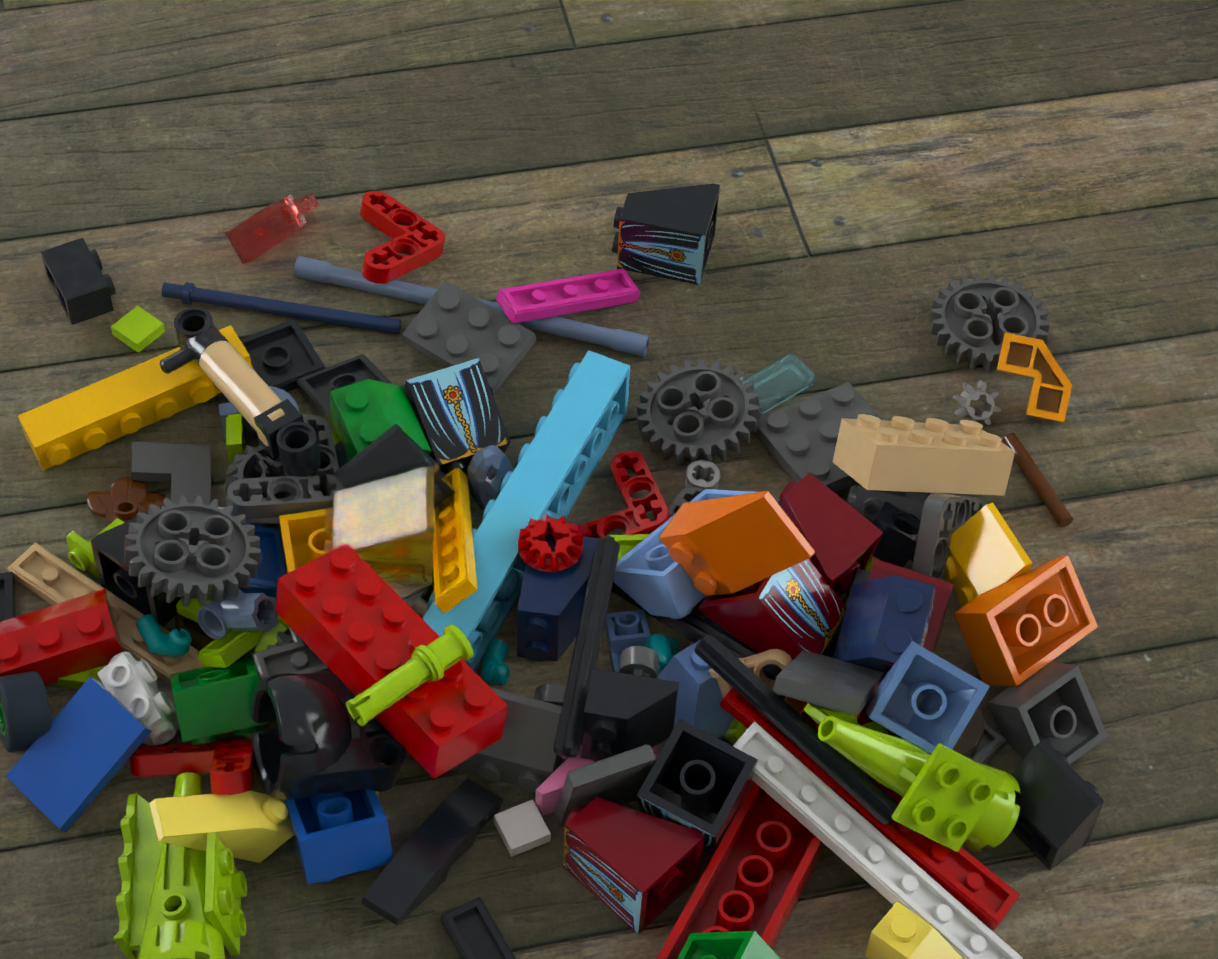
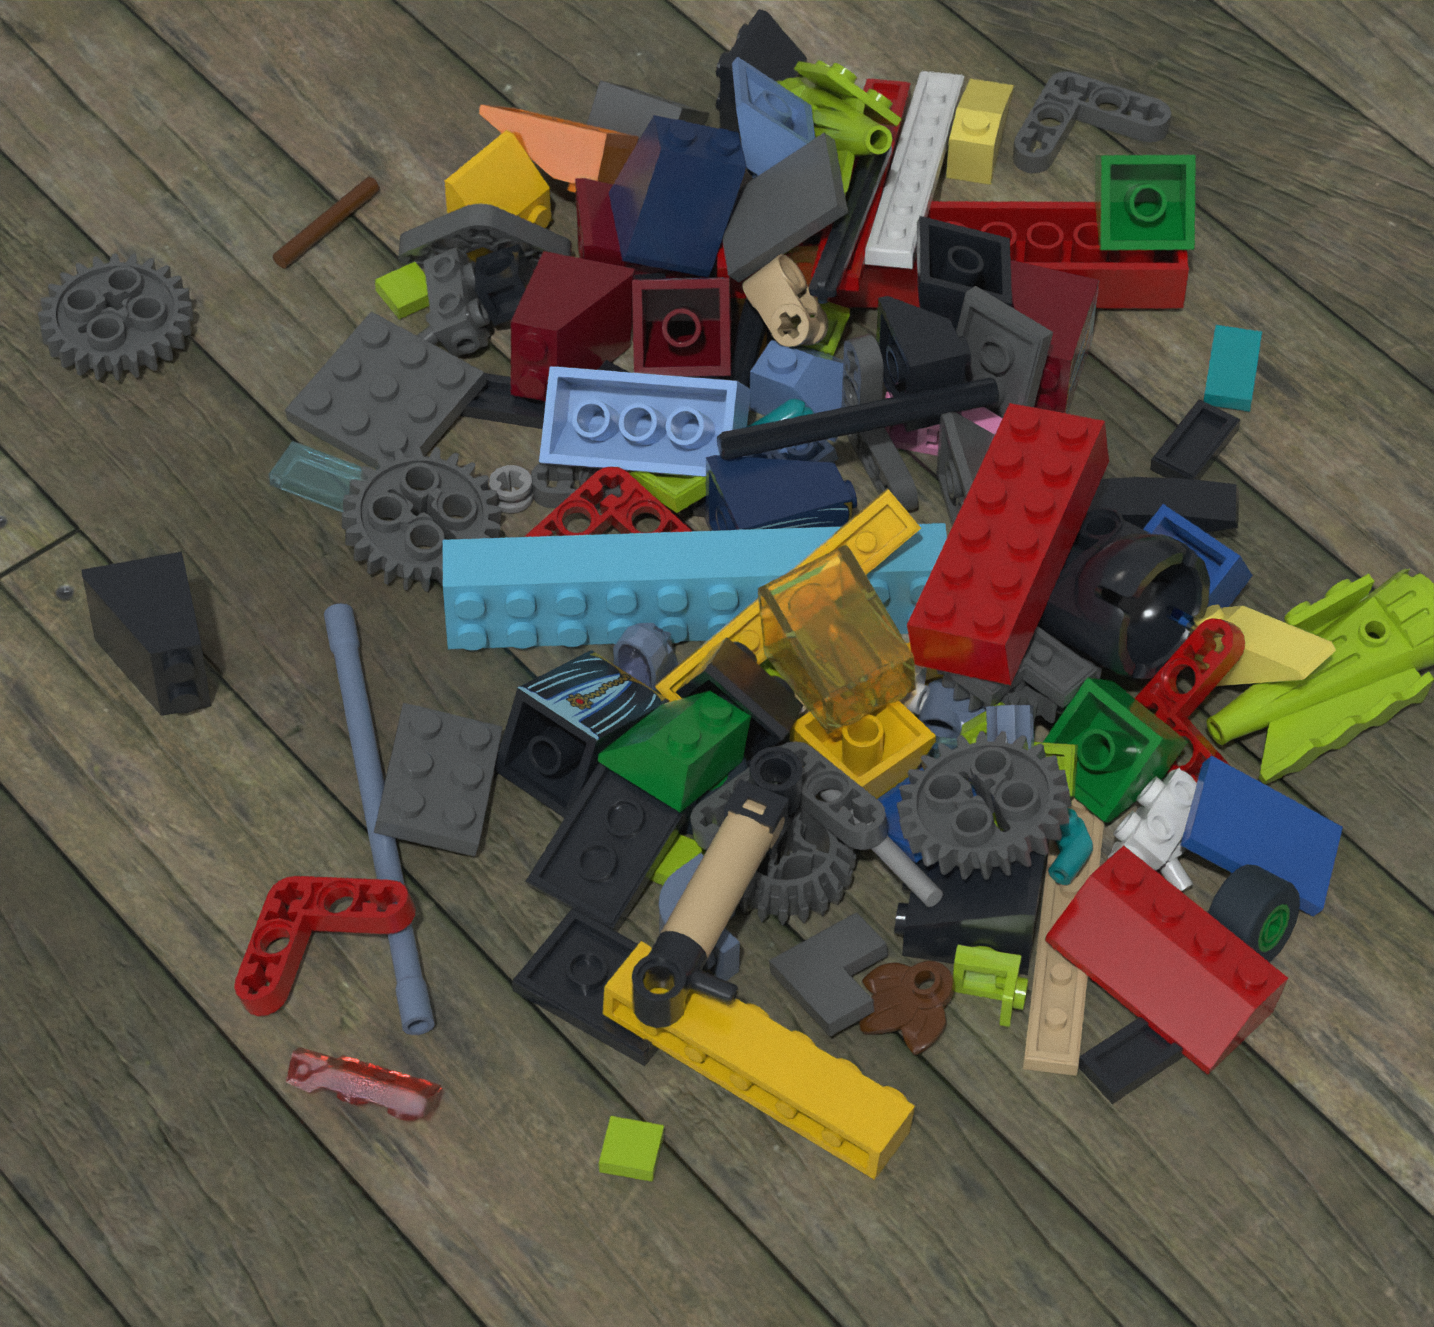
camera: 115 degrees left, 0 degrees up
black brick [41,238,116,325] -> none
dark blue bar [162,282,402,334] -> none
lime tile [226,414,245,465] -> none
lime pin [346,624,473,726] -> none
dark pink tile [496,268,641,324] -> none
red gear [518,513,583,572] -> none
orange slope [659,491,815,596] -> none
tan brick [833,414,1015,496] -> none
light grey gear [952,380,1001,425] -> none
light orange brick [996,332,1072,423] -> none

